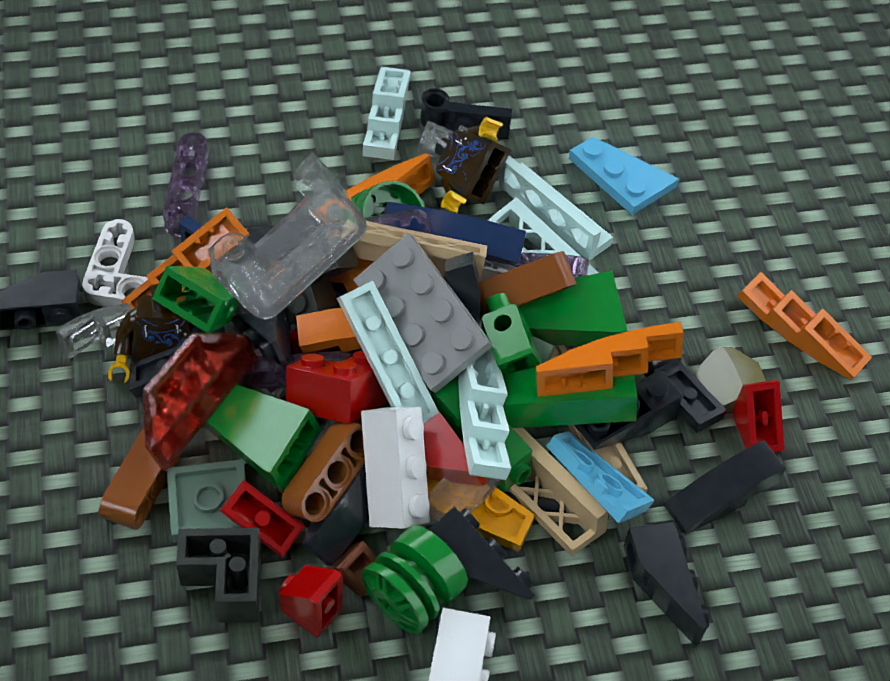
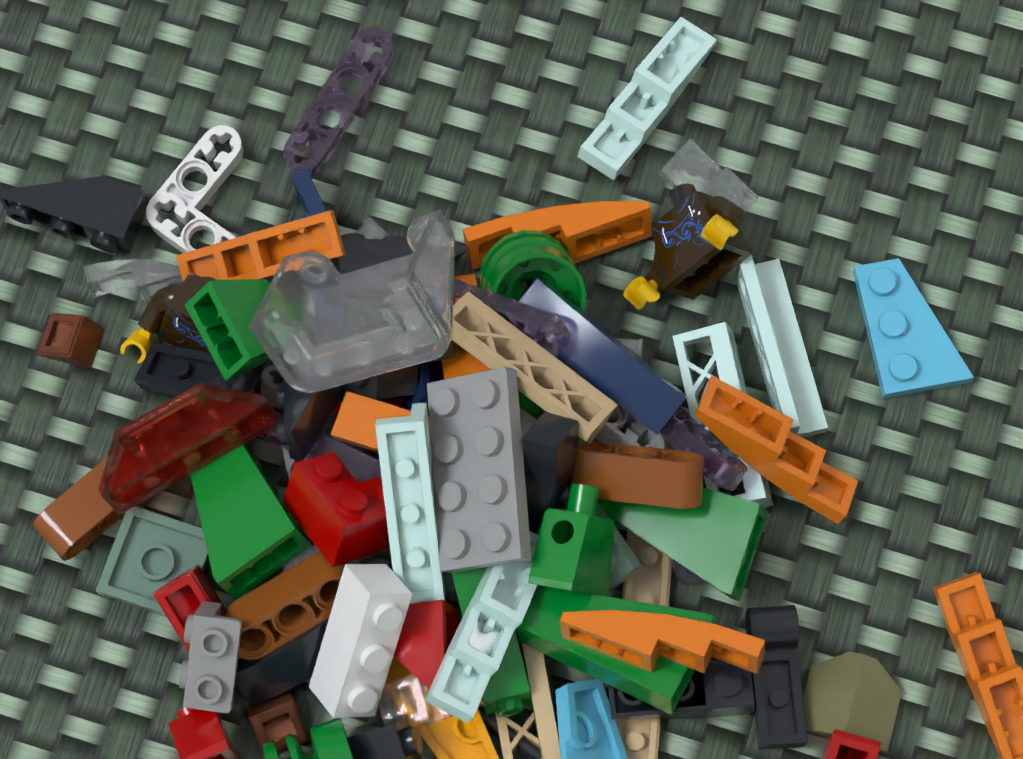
camera: 35 degrees right, 20 degrees up
pearl dark grey brick [176,528,262,622] -> none
black plate [420,88,512,139] -> none
none -> copper slope [37,312,104,368]
none -> light grey bracket [179,601,242,713]
none -> orange slope [694,376,858,524]

